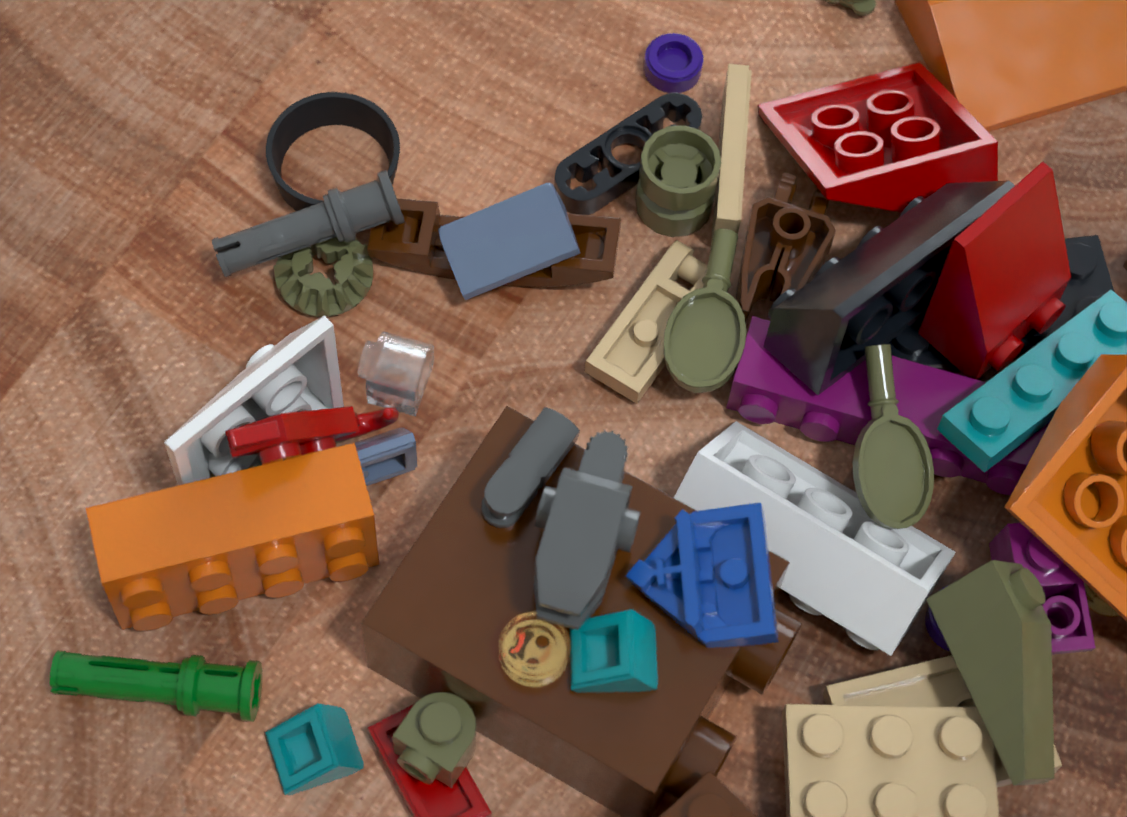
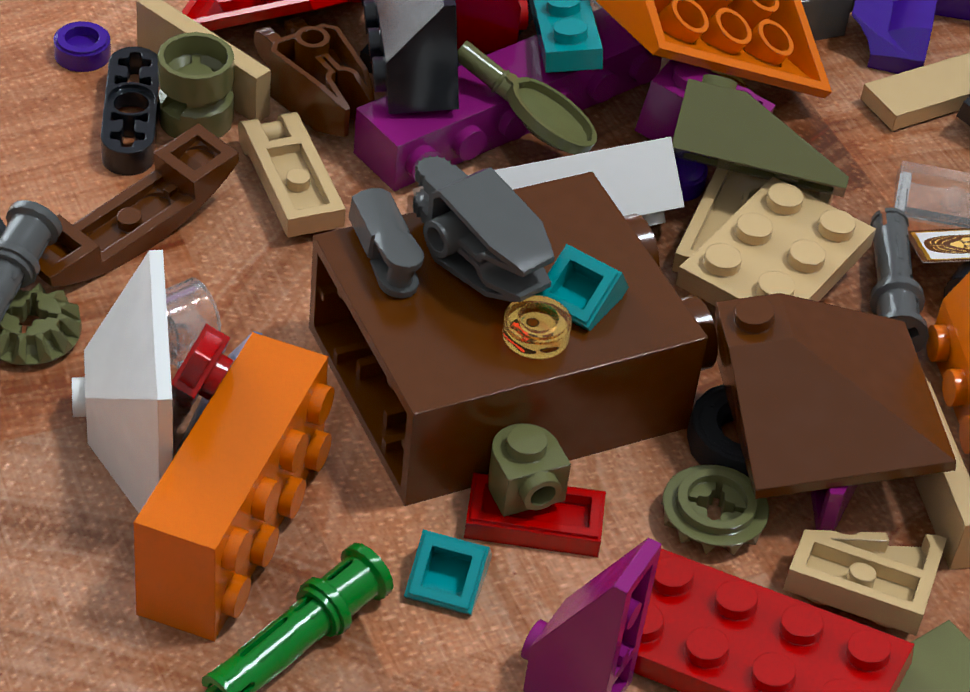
camera: 55 degrees left, 20 degrees down
sand blue slope [438,183,580,300] -> none
blue slope [625,502,779,648] -> none
olive piece [664,229,746,393] -> none

